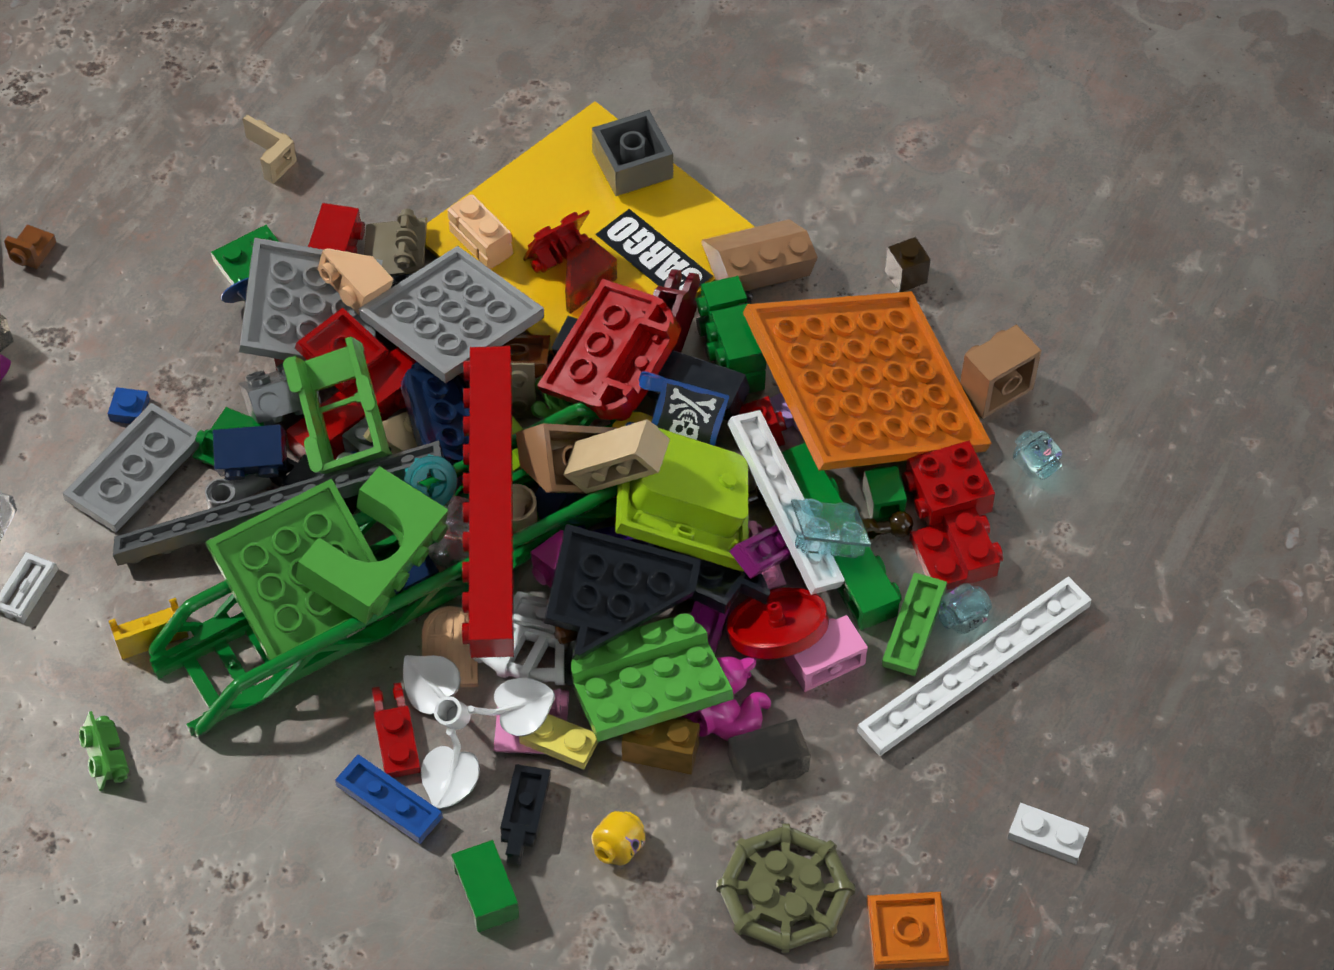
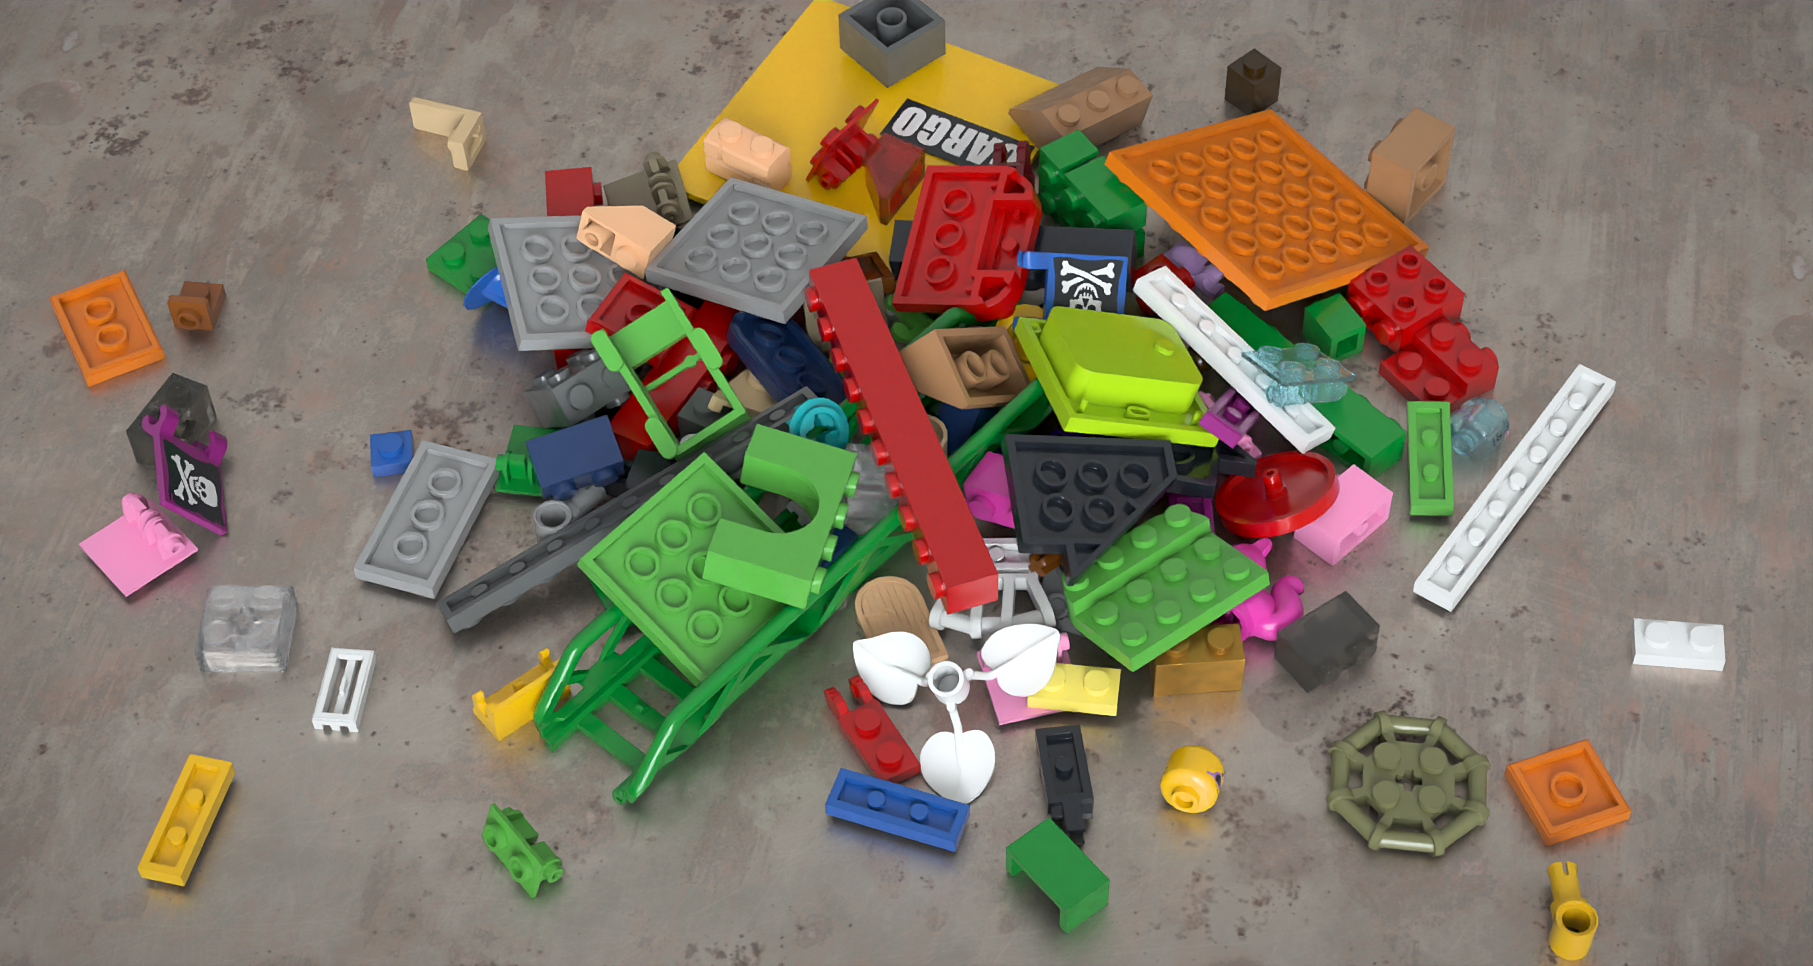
camera: 15 degrees left, 5 degrees down
tan brick [563,419,670,494] -> none
dark brown arm [860,511,914,544] -> none
clear light blue head [1012,430,1062,480] -> none

